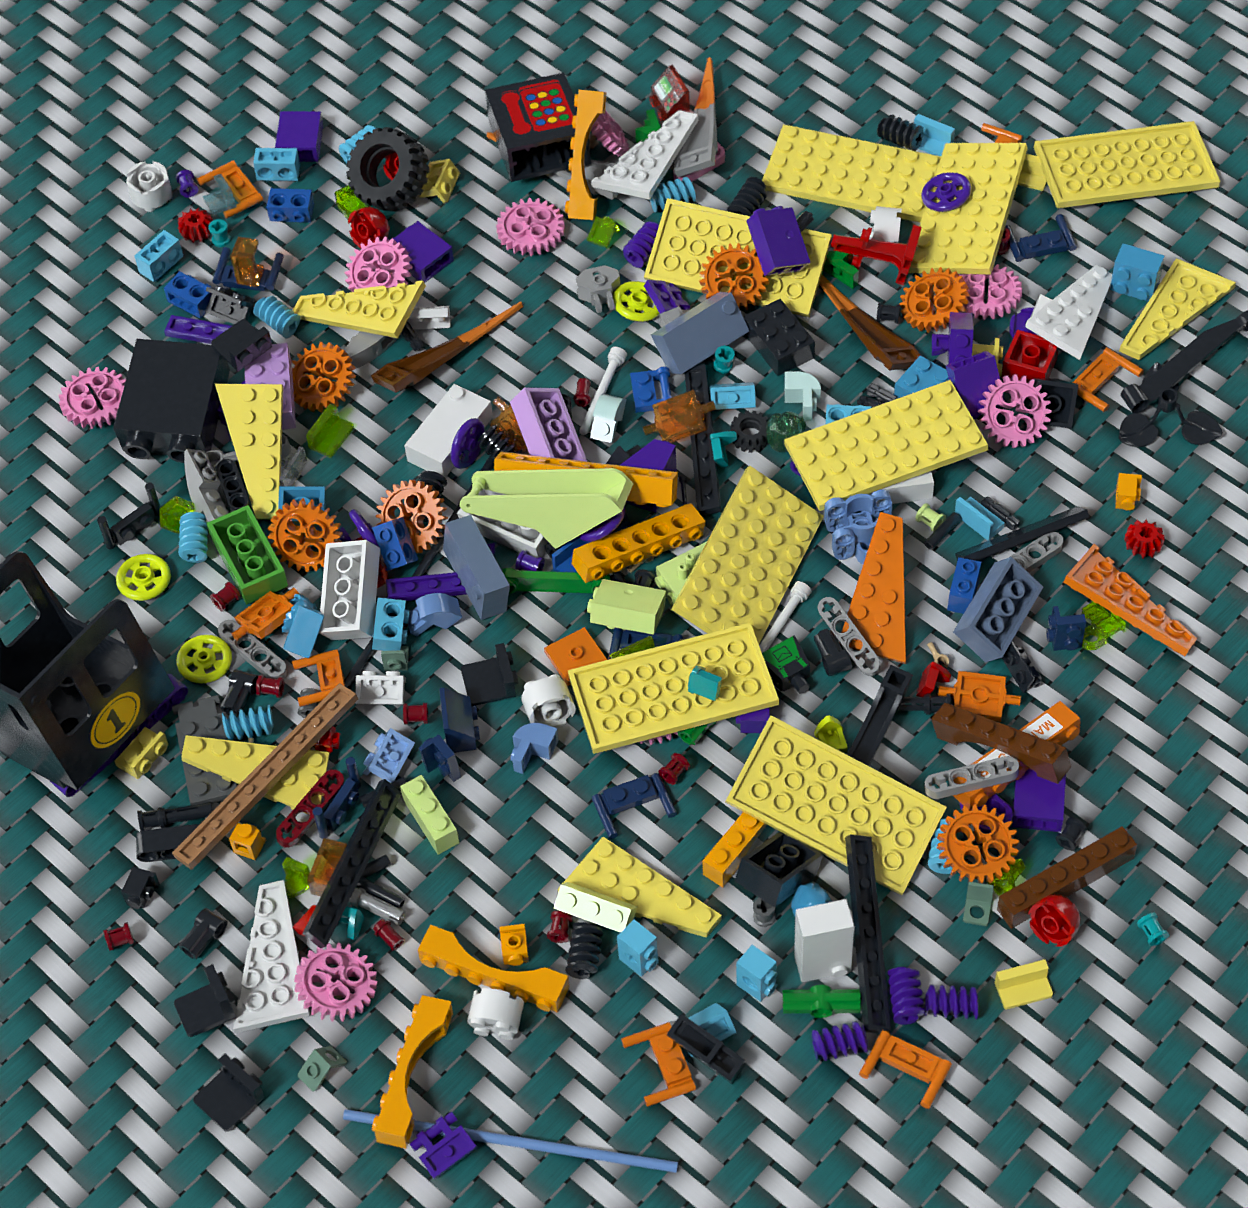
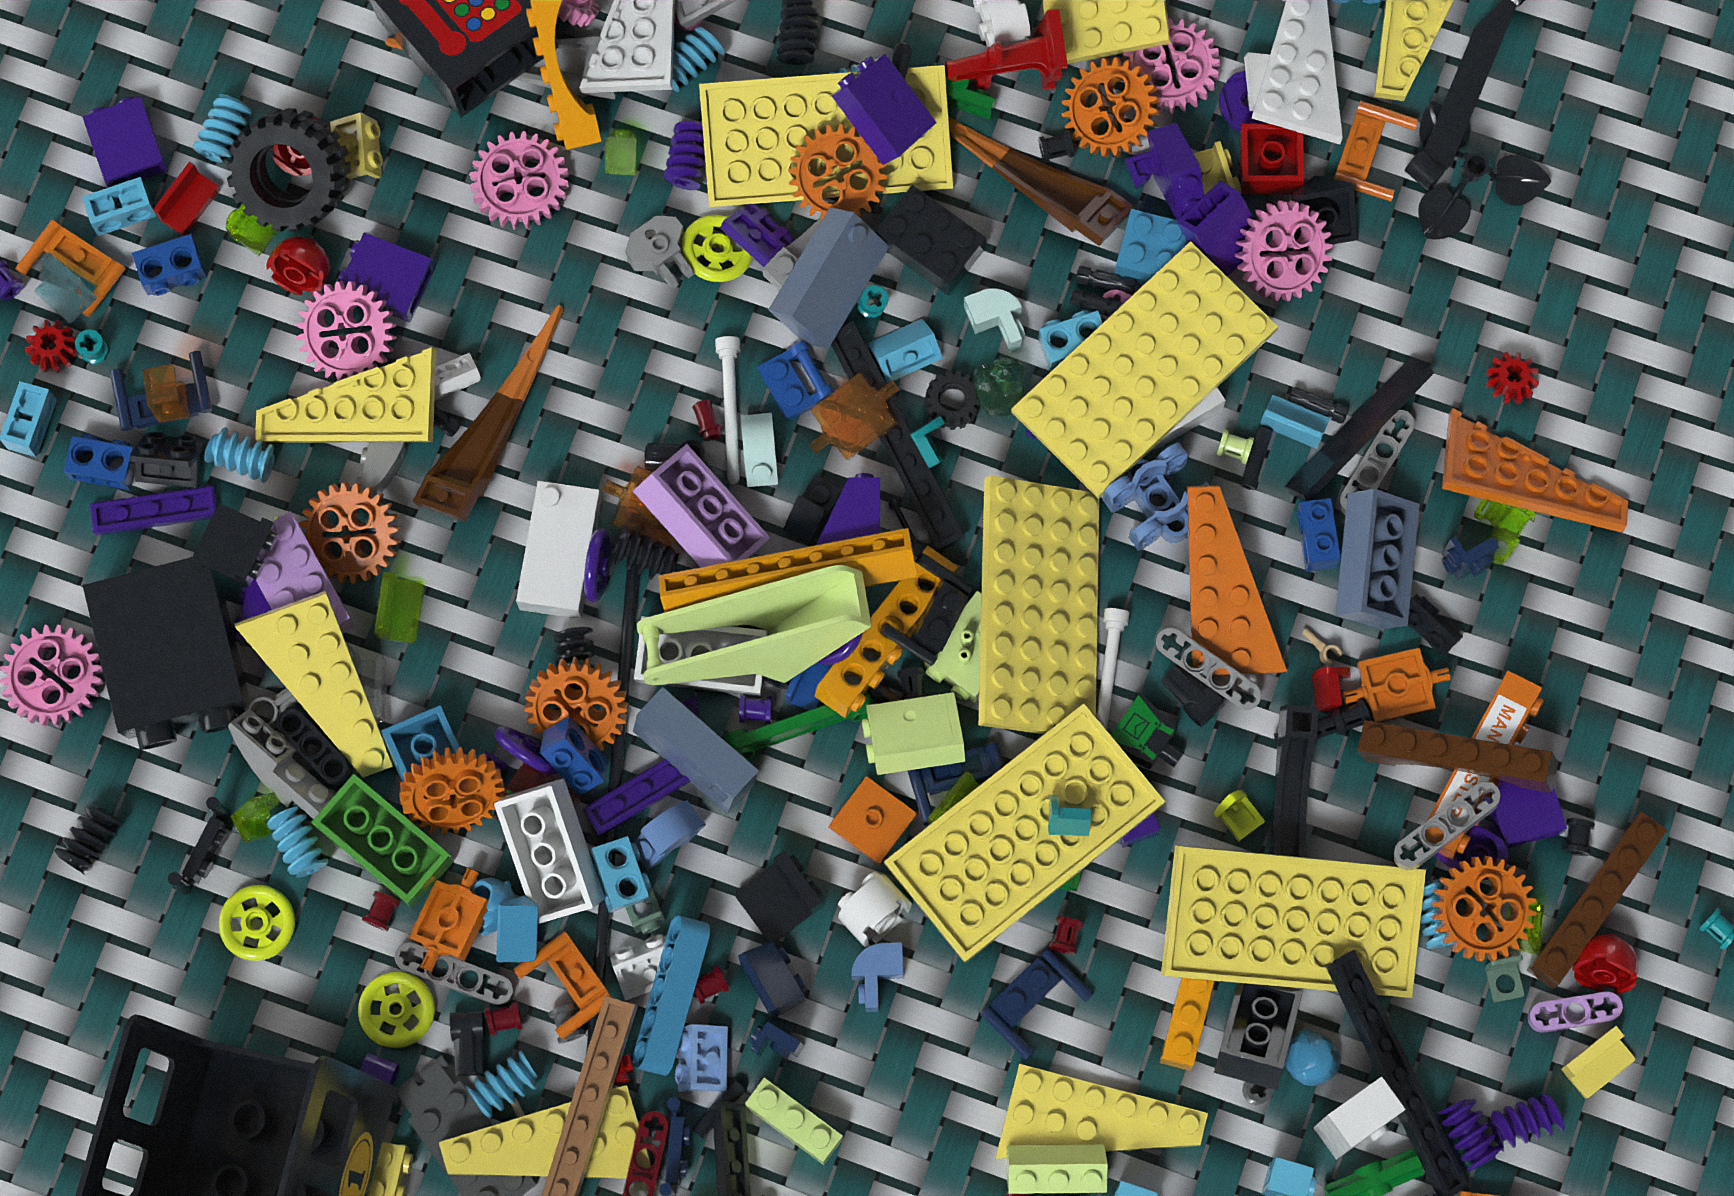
camera: 25 degrees left, 20 degrees up
light orange brick [1115,473,1142,510] -> none
none -> black piece [54,805,124,876]
none -> red panel [154,162,221,236]
none -> dark azure beam [633,915,710,1076]
none -> black plate [879,552,973,666]
none -> lavender beam [1528,992,1623,1033]

